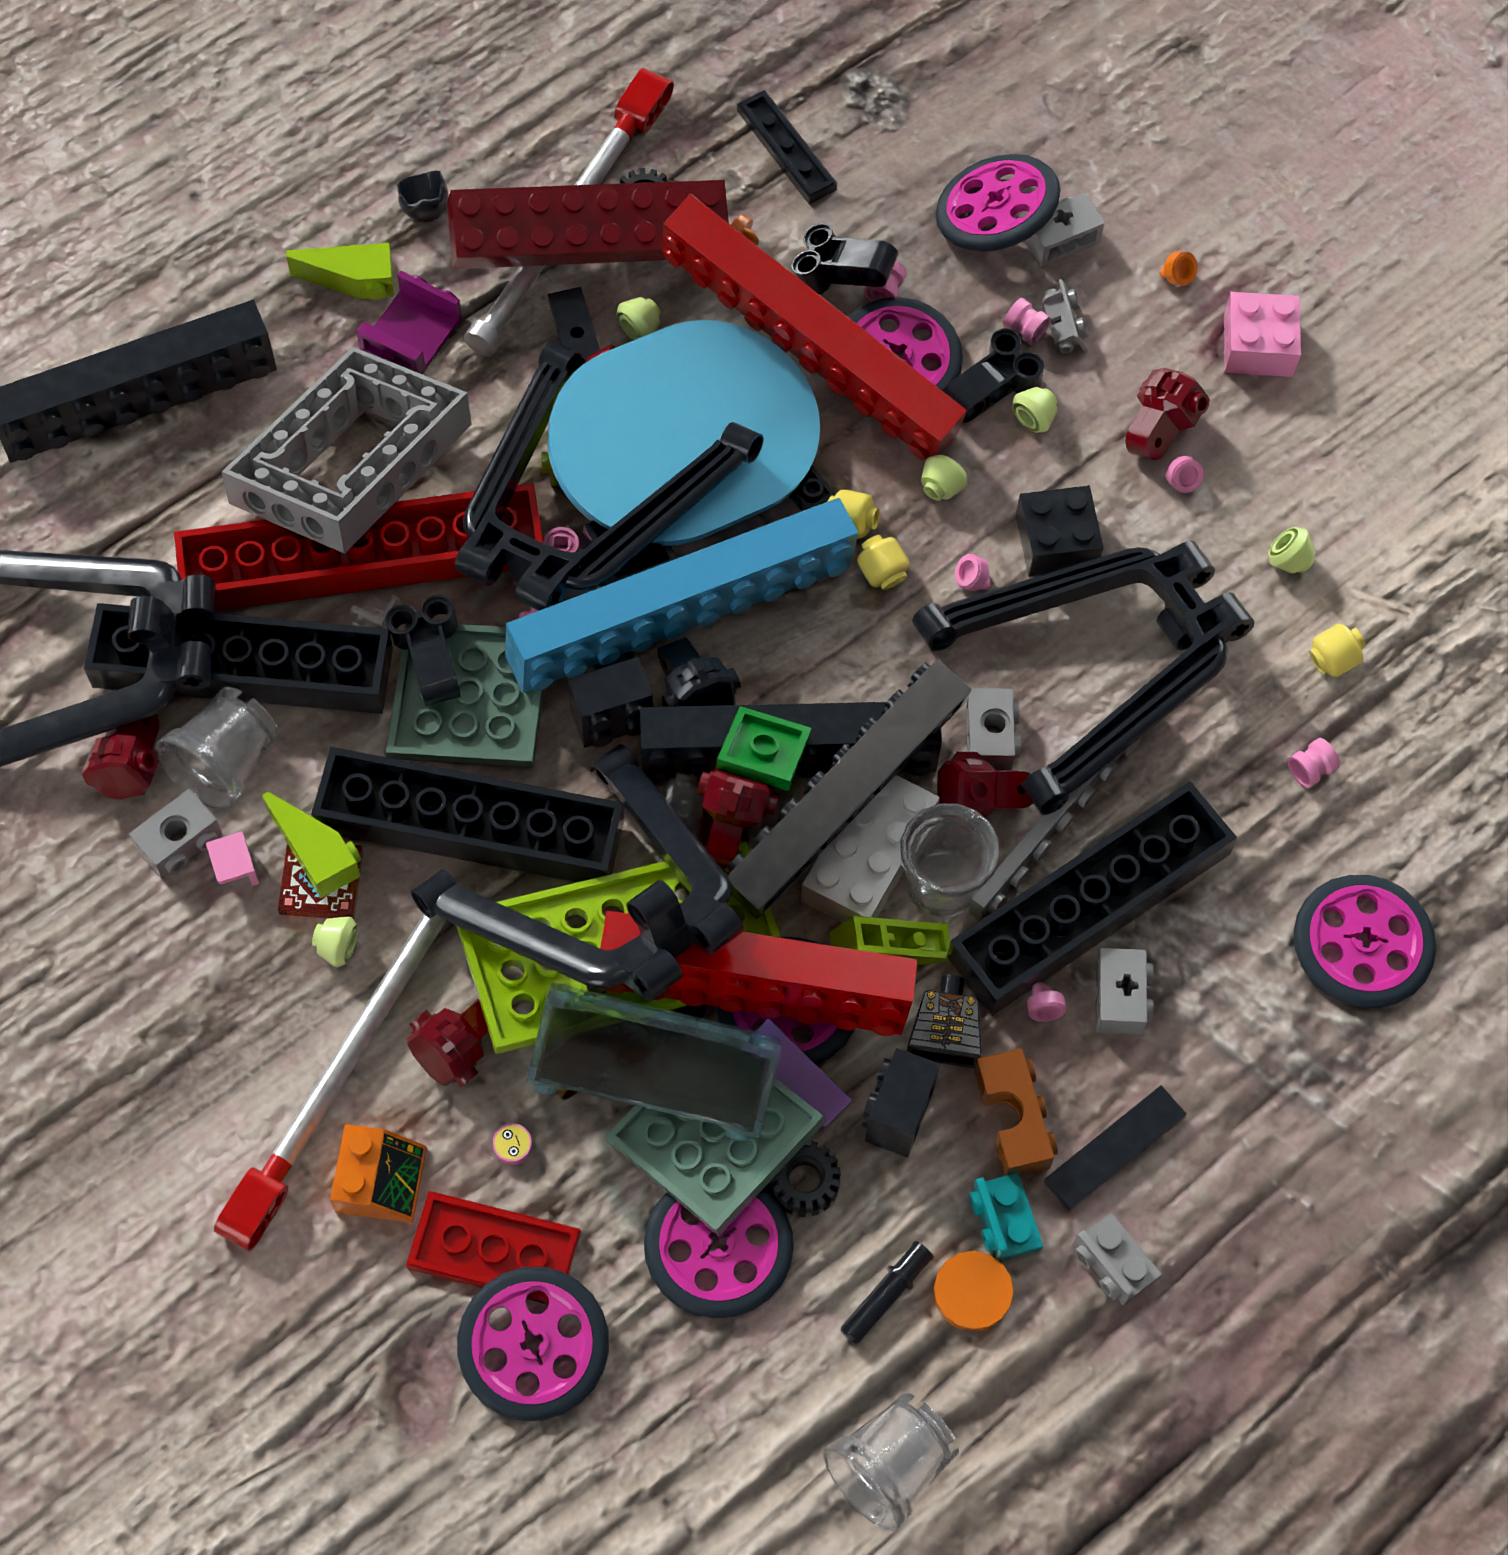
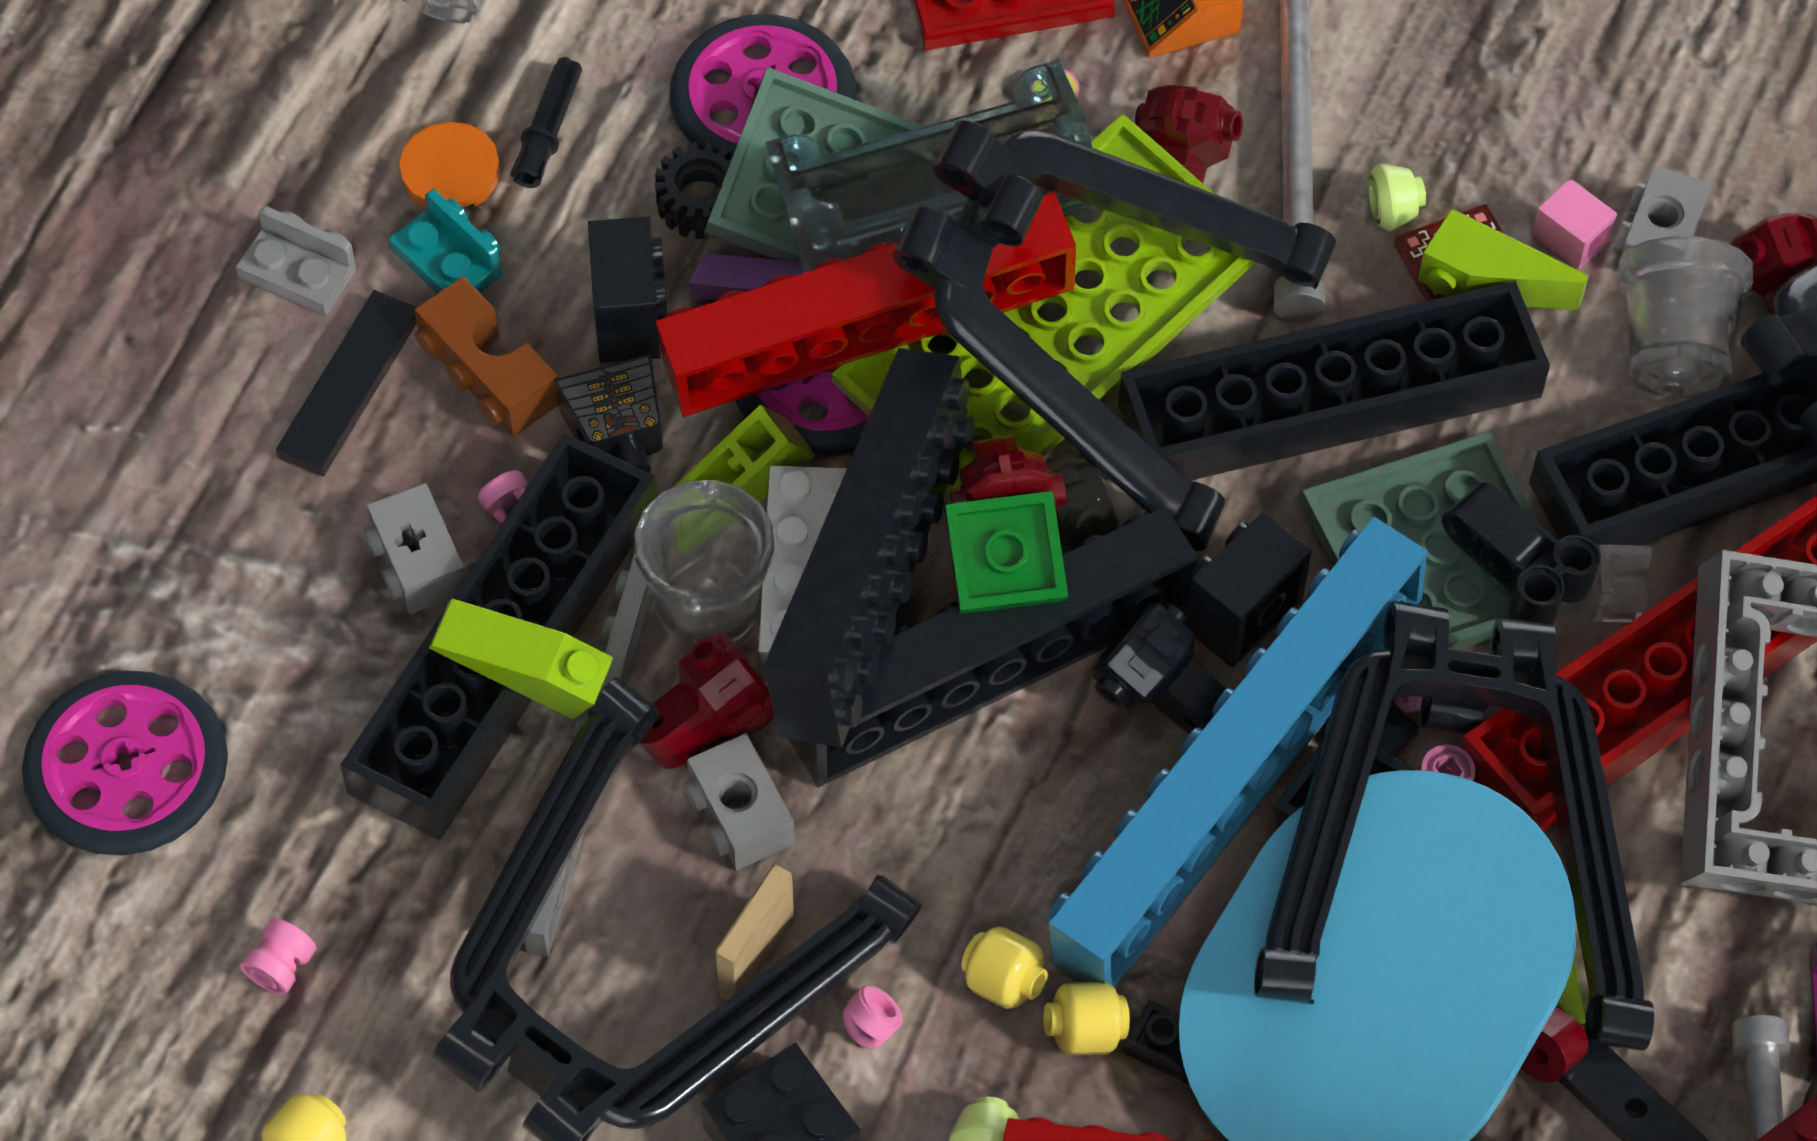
camera: 155 degrees right, 5 degrees down
none -> lime slope [429,598,614,720]
none -> tan tile [715,864,794,1001]

